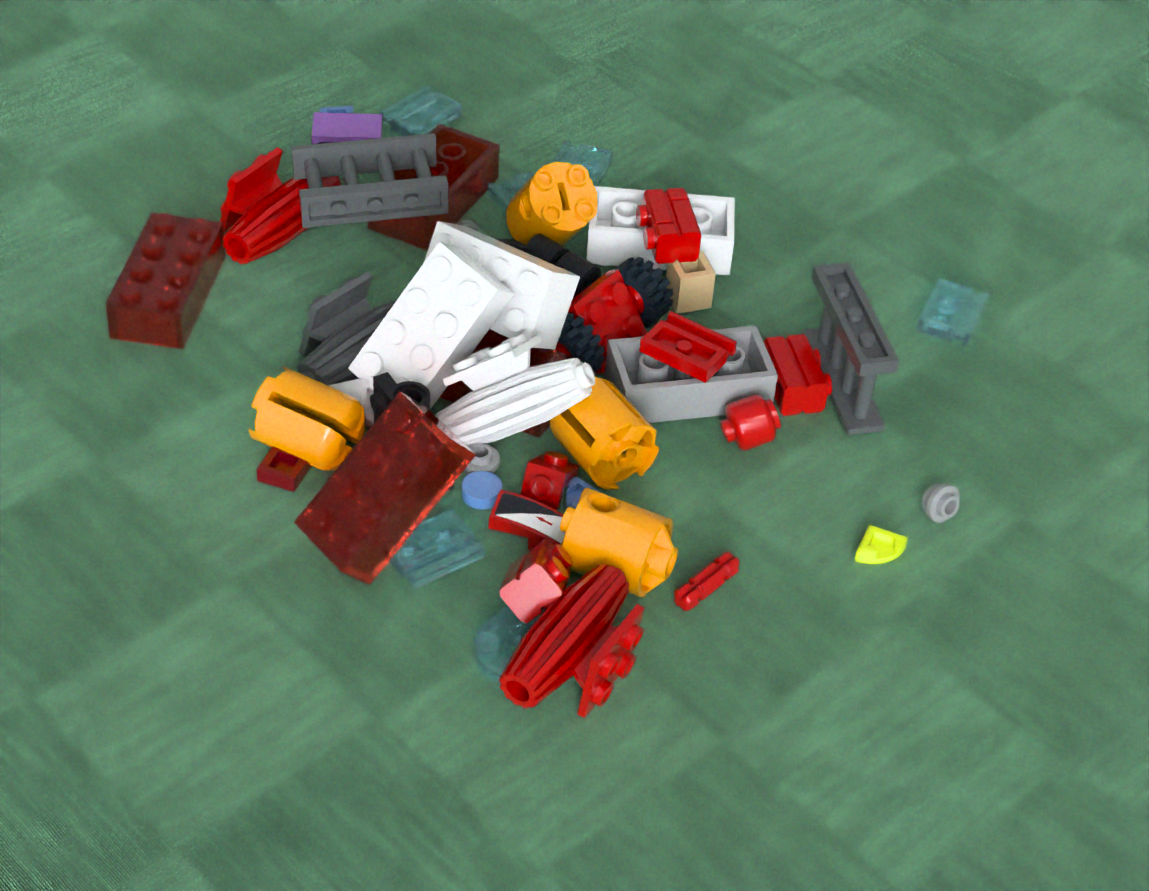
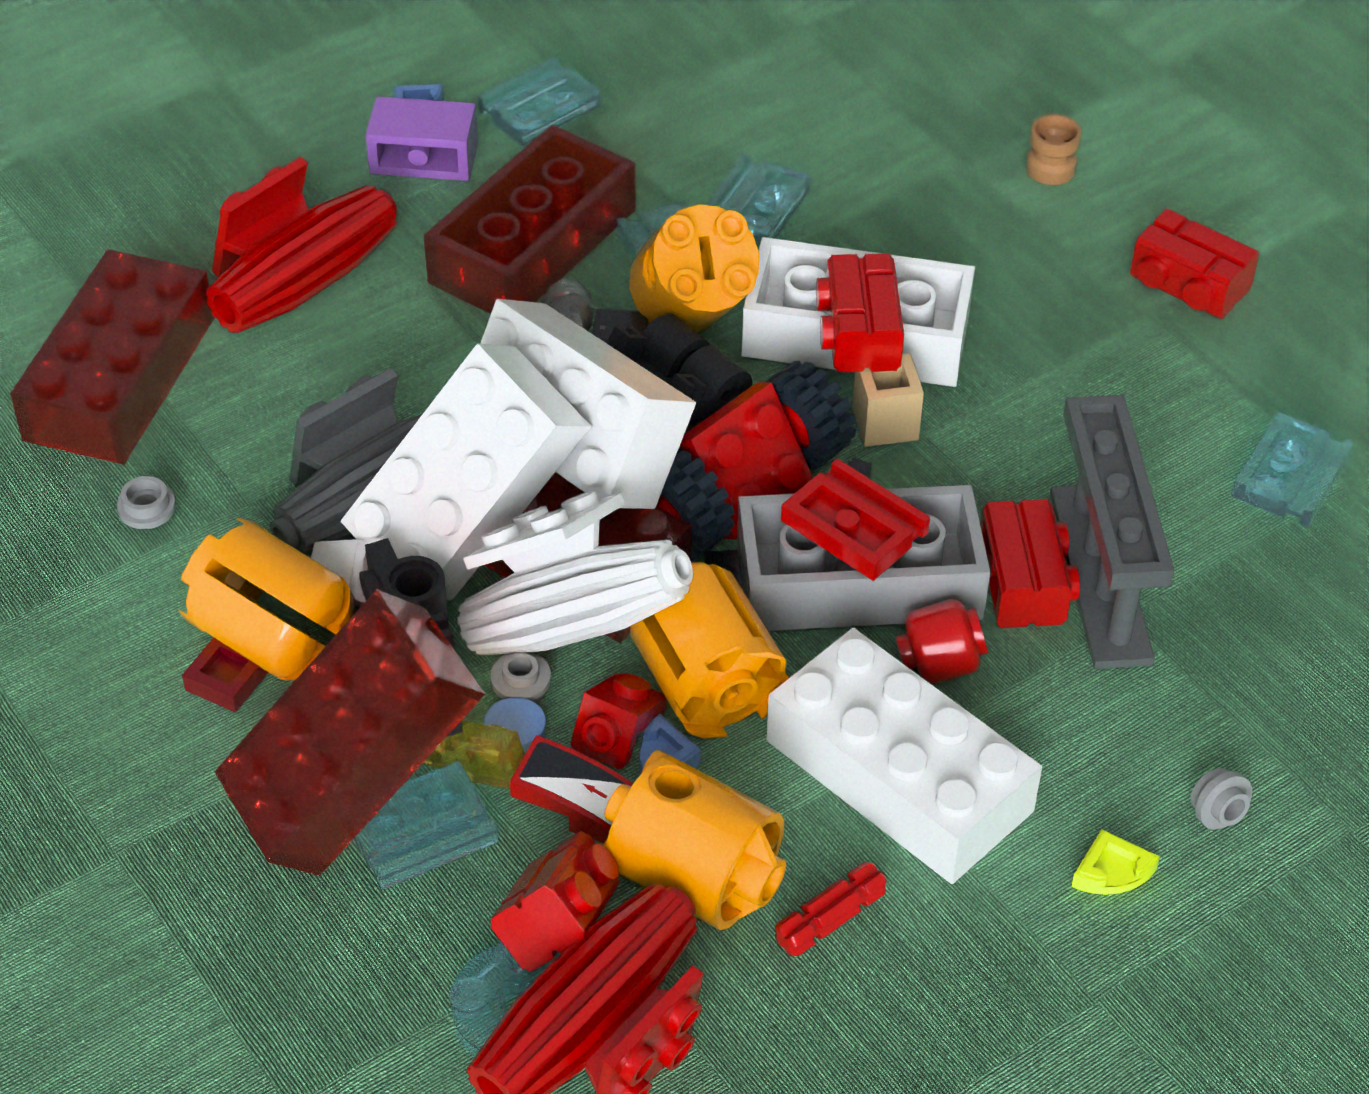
camera: 10 degrees right, 5 degrees up
dark grey fence [291,133,449,228] -> none
none -> light grey plate [117,476,176,529]
none -> clear yellow plate [417,721,525,789]
none -> white brick [766,628,1042,884]
none -> medium nougat wheel [1026,114,1082,185]
none -> red brick [1130,208,1259,320]

